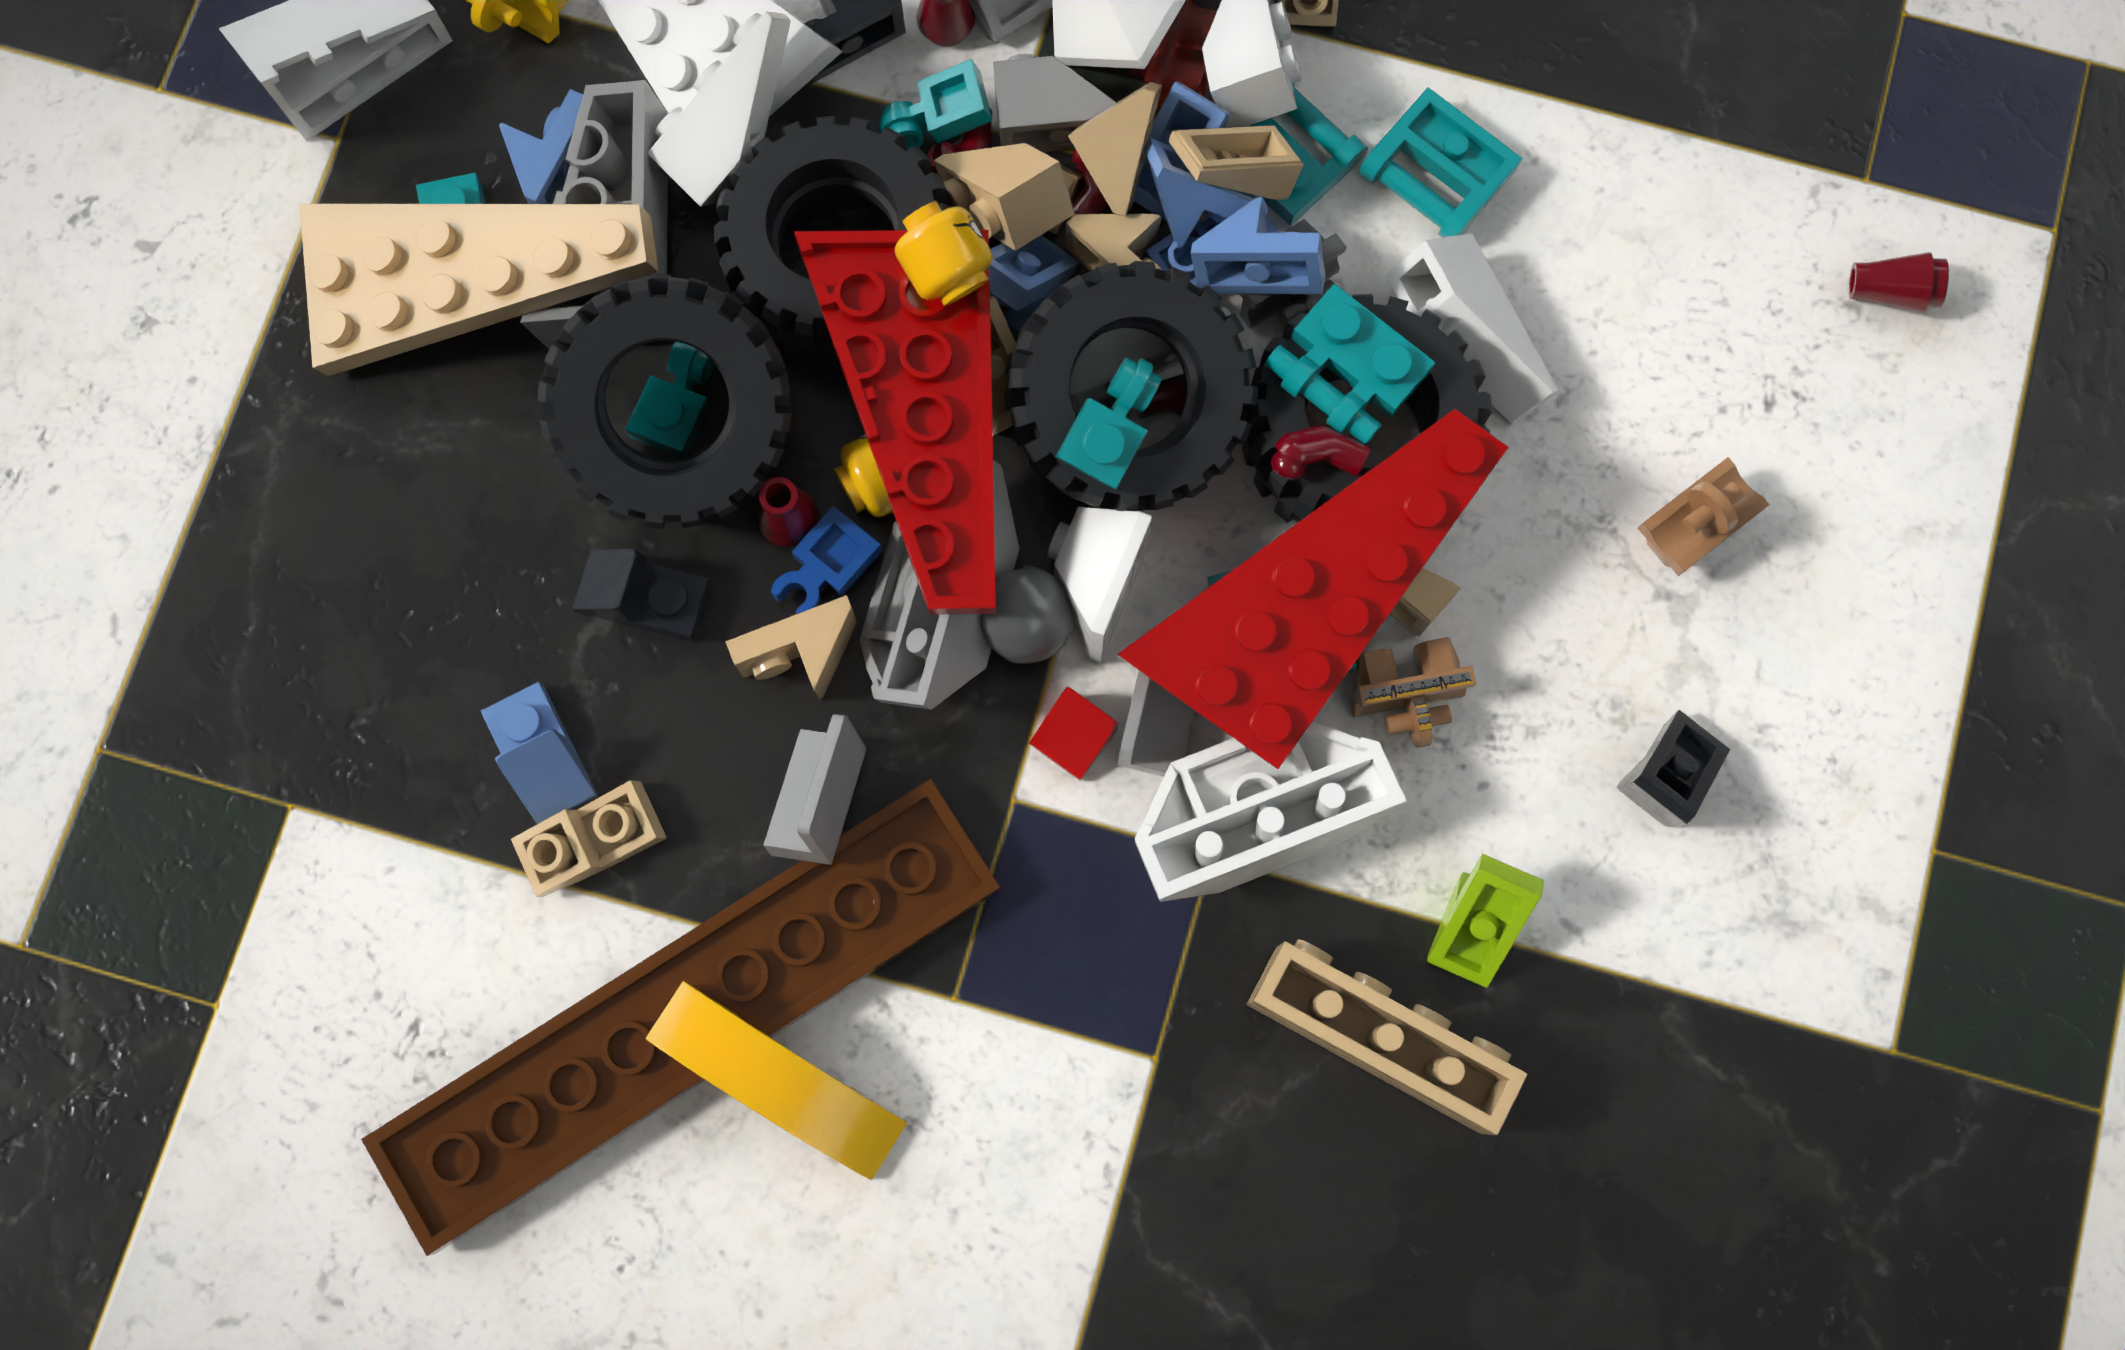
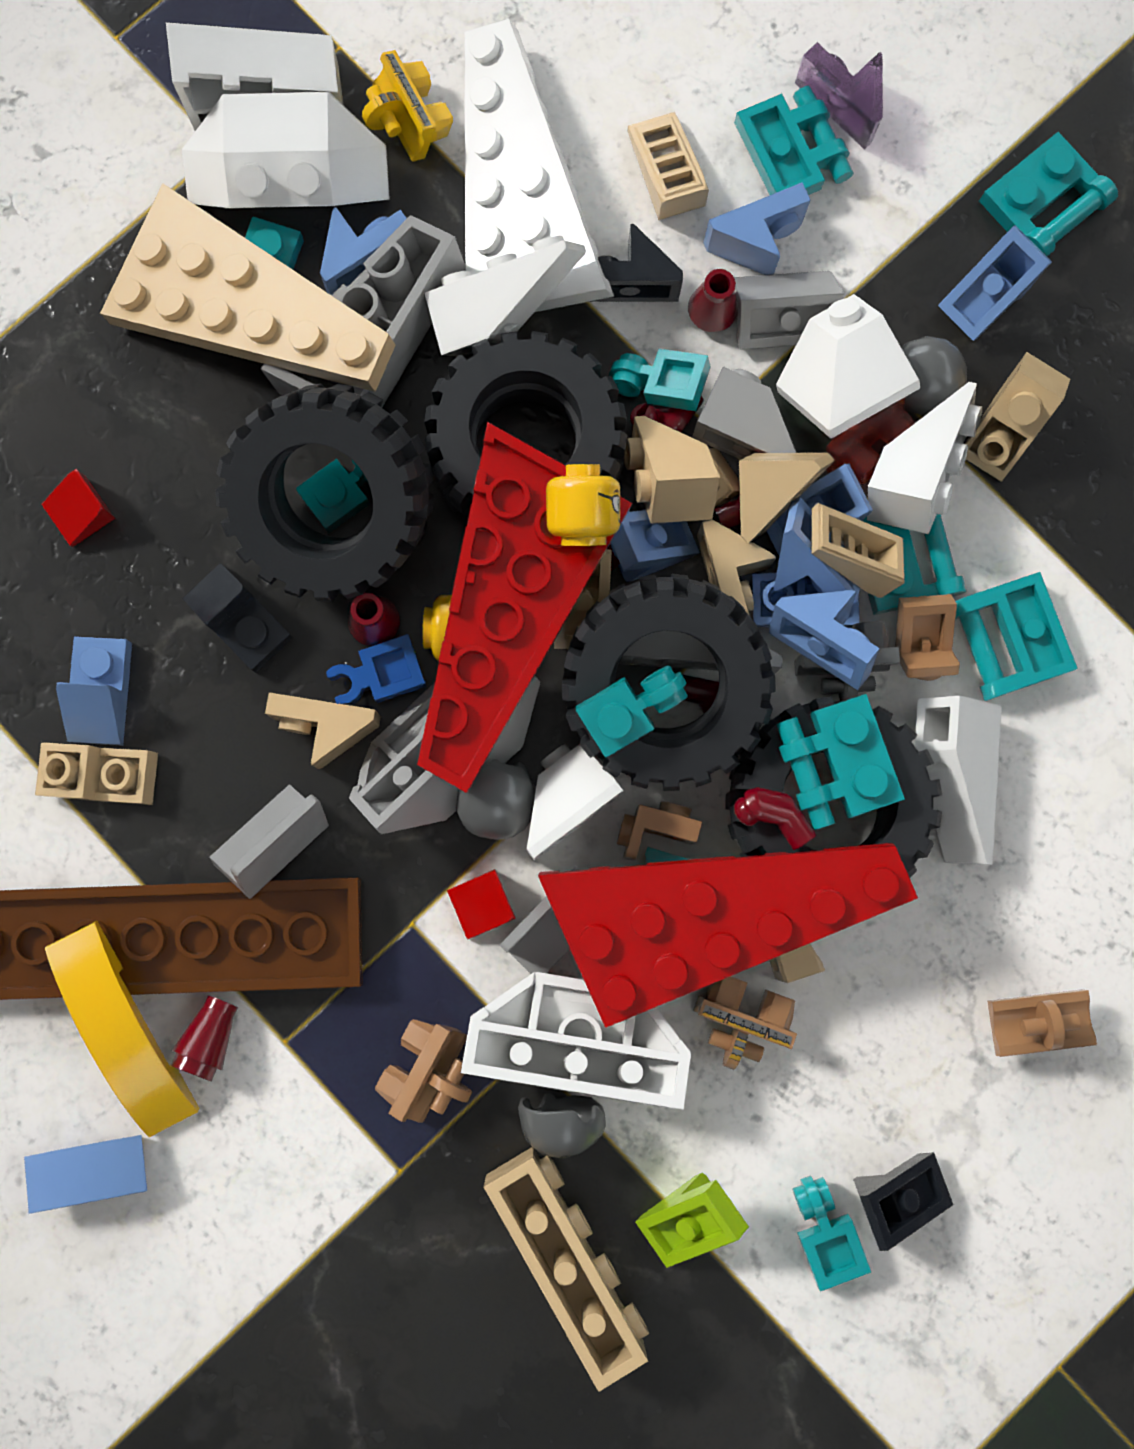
camera: 25 degrees right, 5 degrees up
none -> medium blue slope [24,1135,147,1214]
none -> red slope [41,468,115,547]
none -> dark red cone [171,995,238,1082]
none -> white wedge [182,92,390,208]
none -> medium nougat hips [375,1019,473,1123]
none -> dark grey hair [518,1093,606,1158]
none -> medium nougat bracket [616,801,702,861]
none -> teal plate [792,1175,871,1292]
none -> medium nougat bracket [895,594,960,681]

